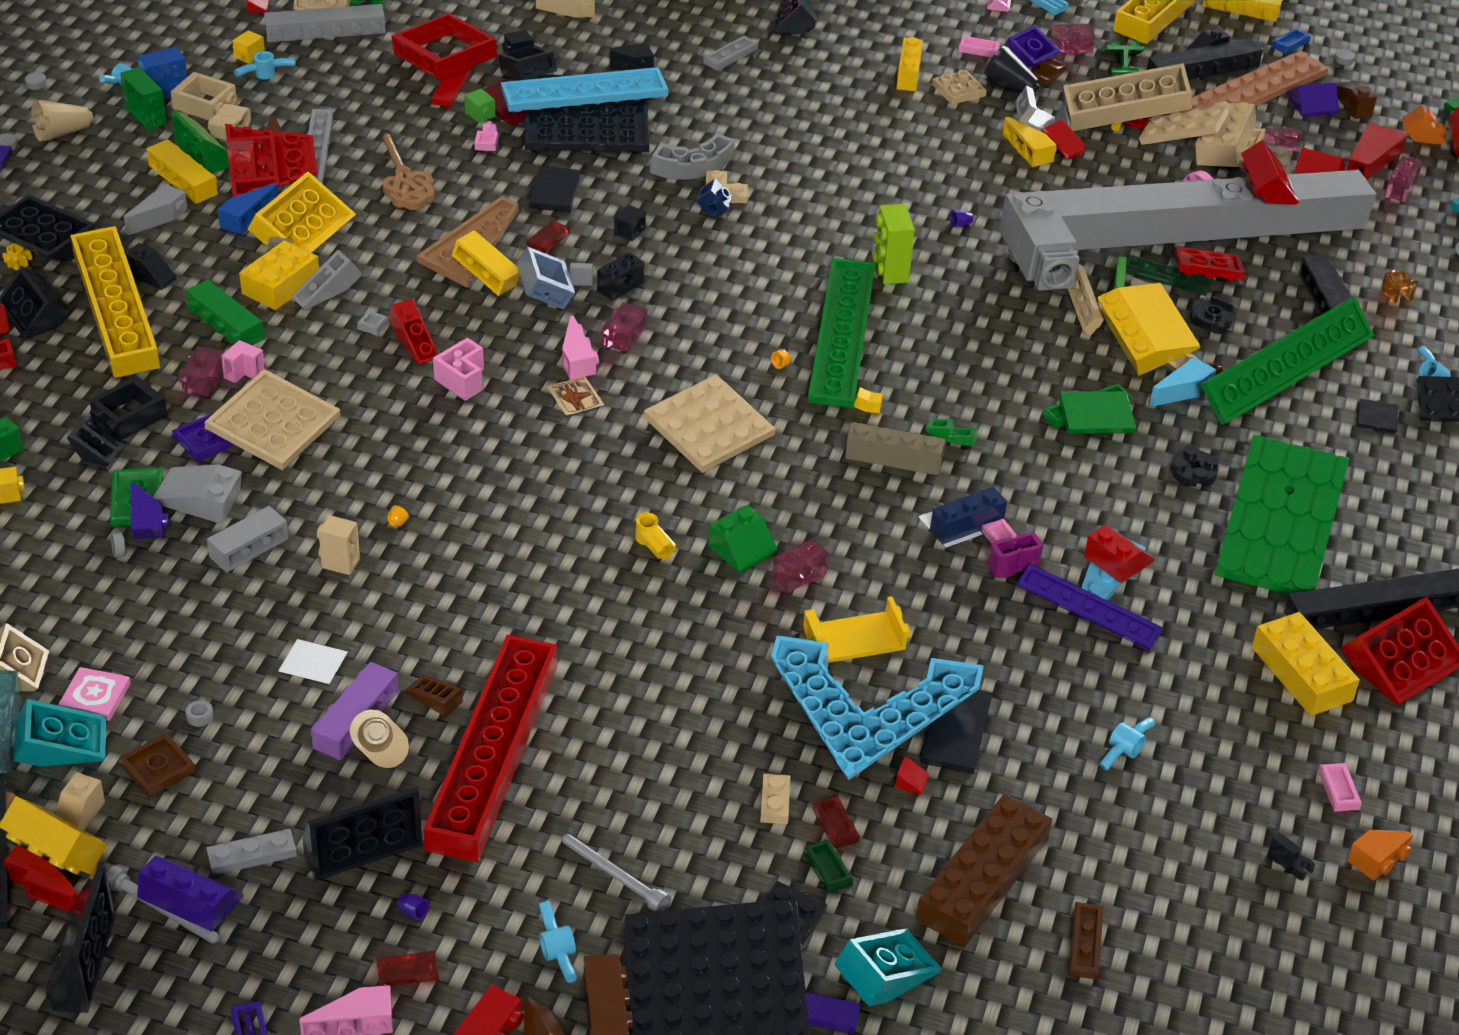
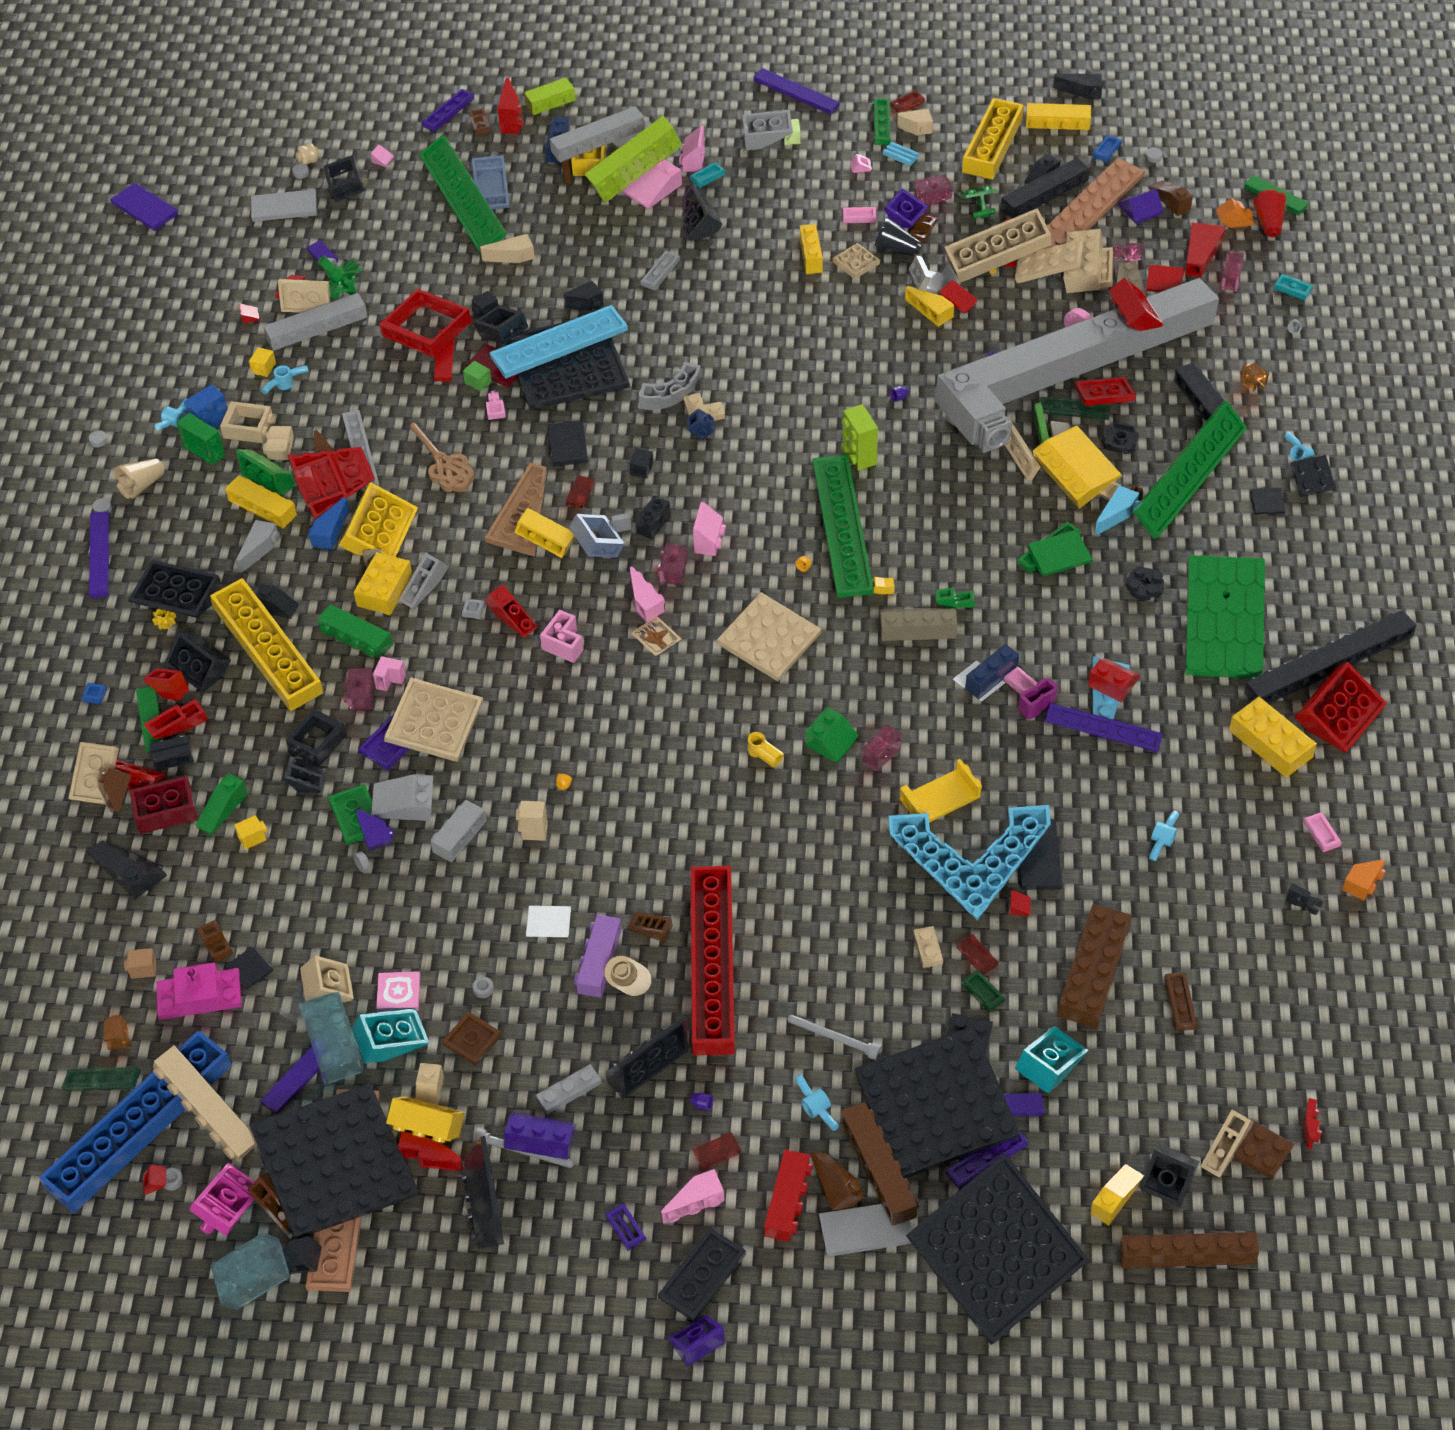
camera: 10 degrees left, 10 degrees up
none -> bright pink slope [693,502,726,556]

